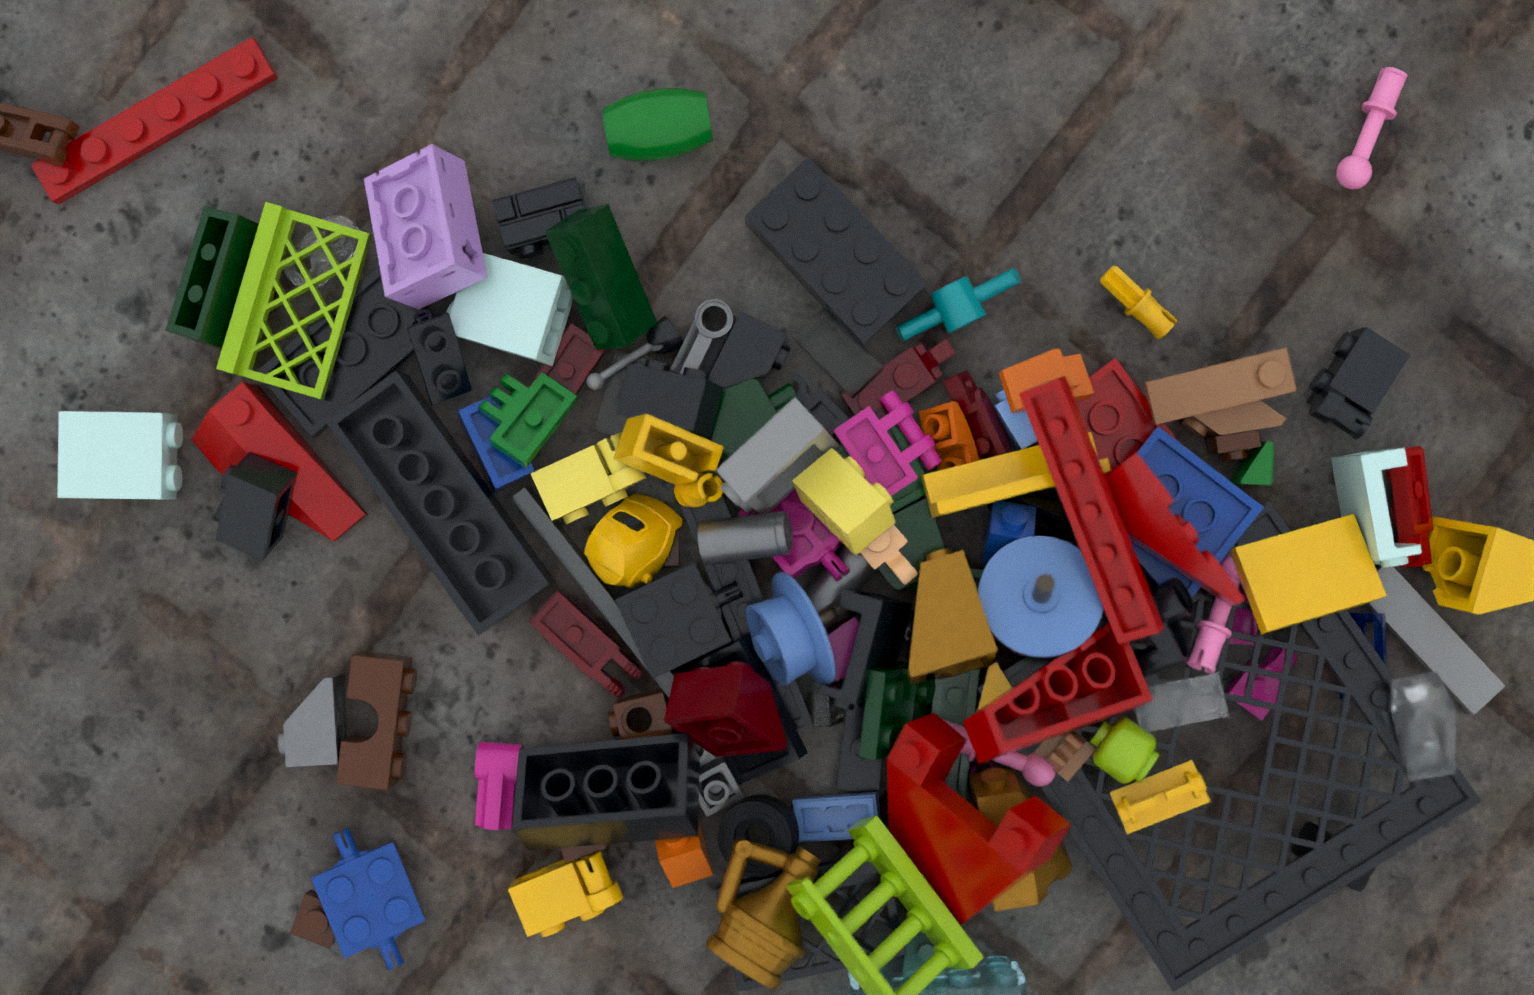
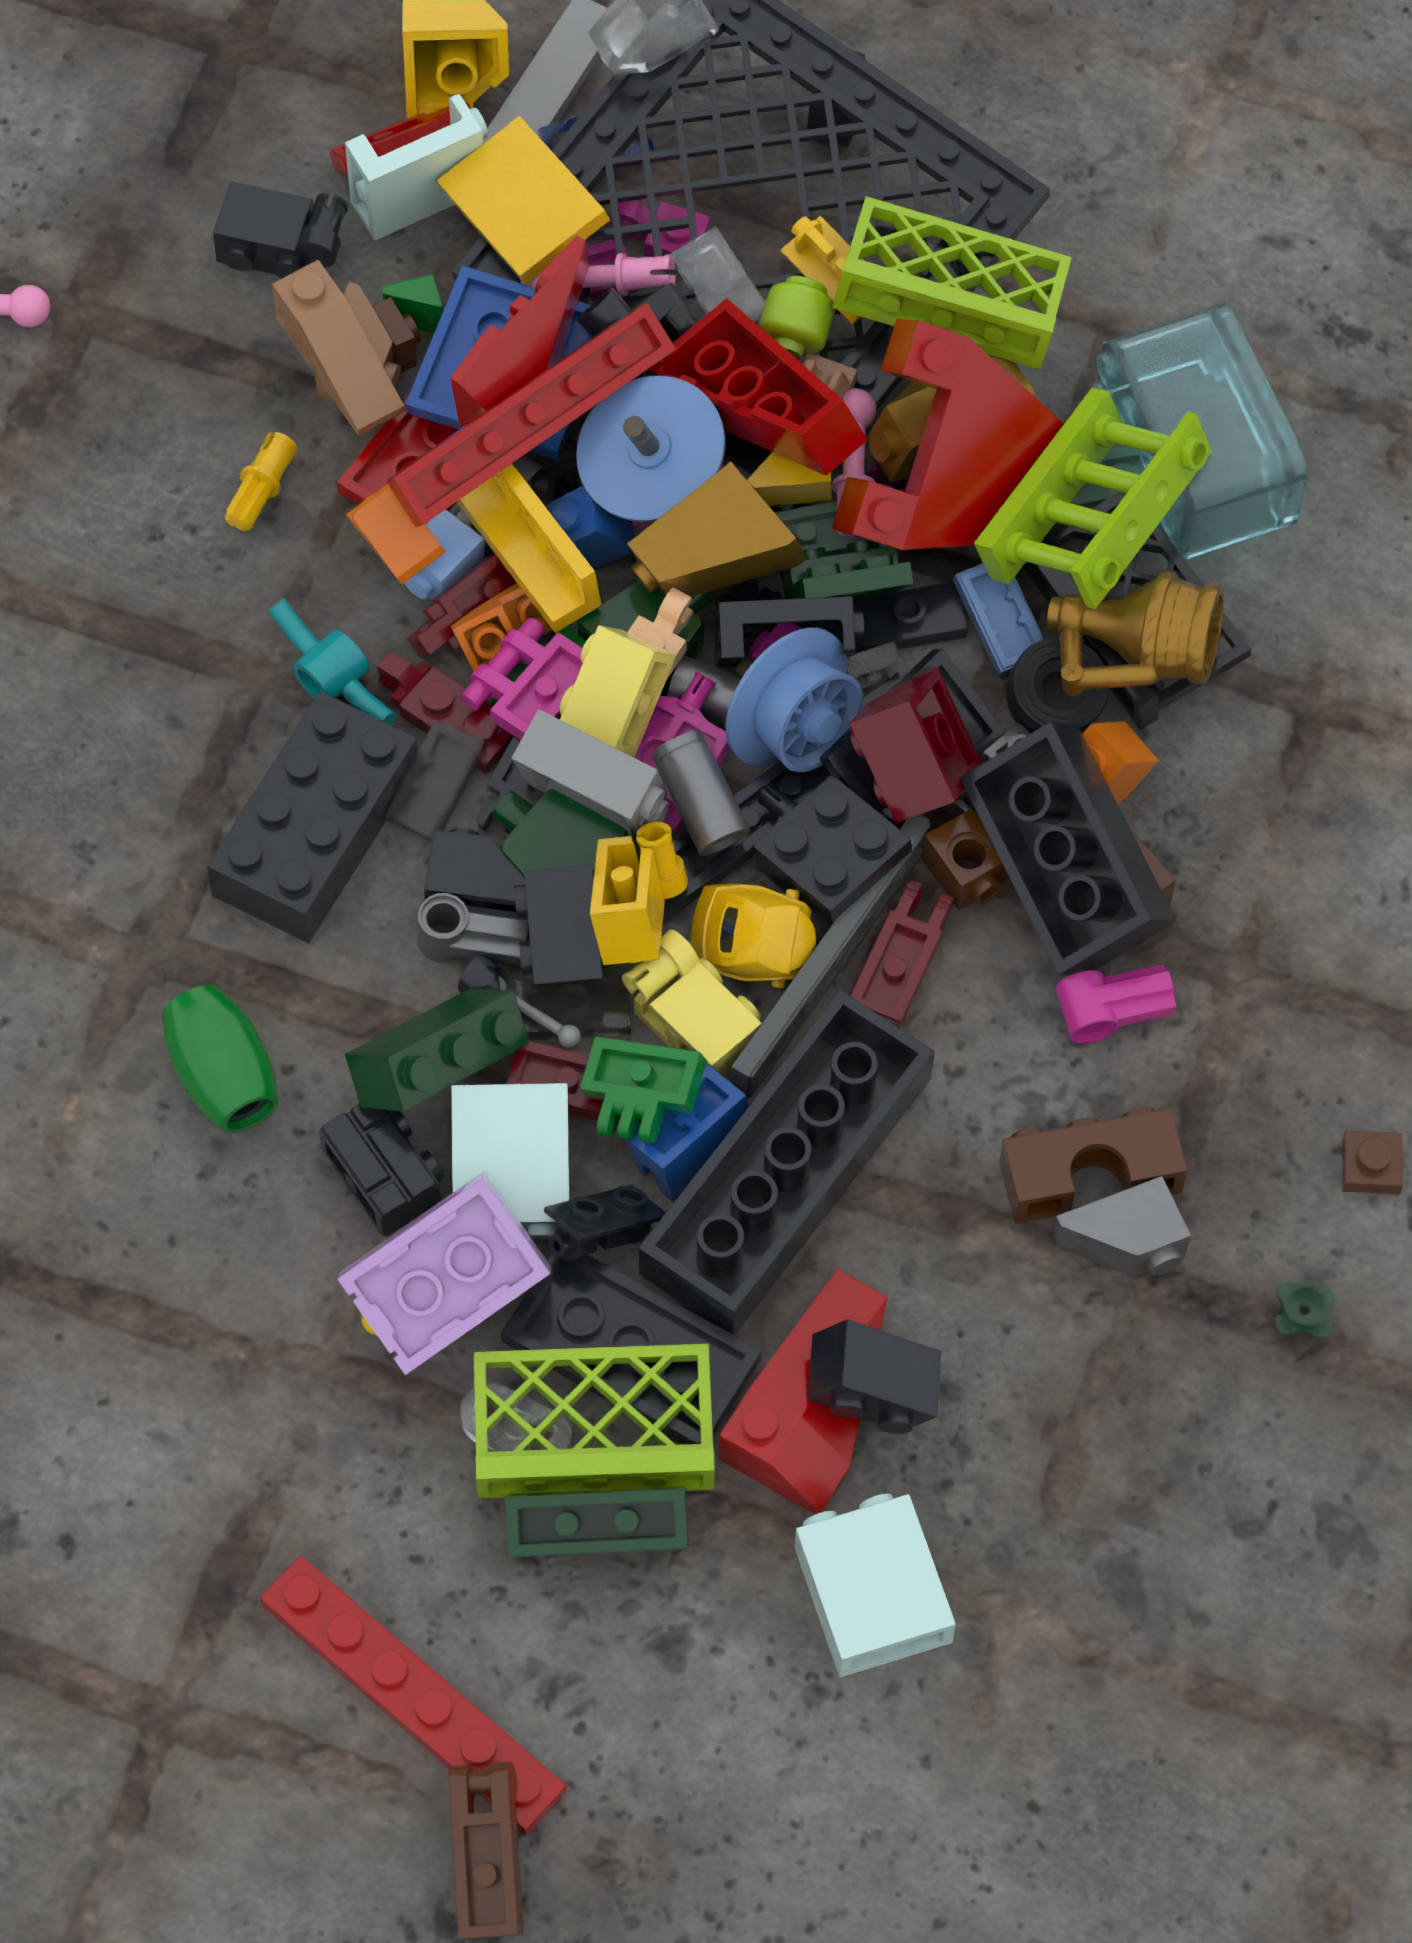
camera: 110 degrees left, 25 degrees down
blue plate [311,828,425,970] -> none
yellow hinge [508,851,624,937] -> none
none -> lime fence [832,196,1072,370]
none -> clear green plate [1275,1281,1335,1340]

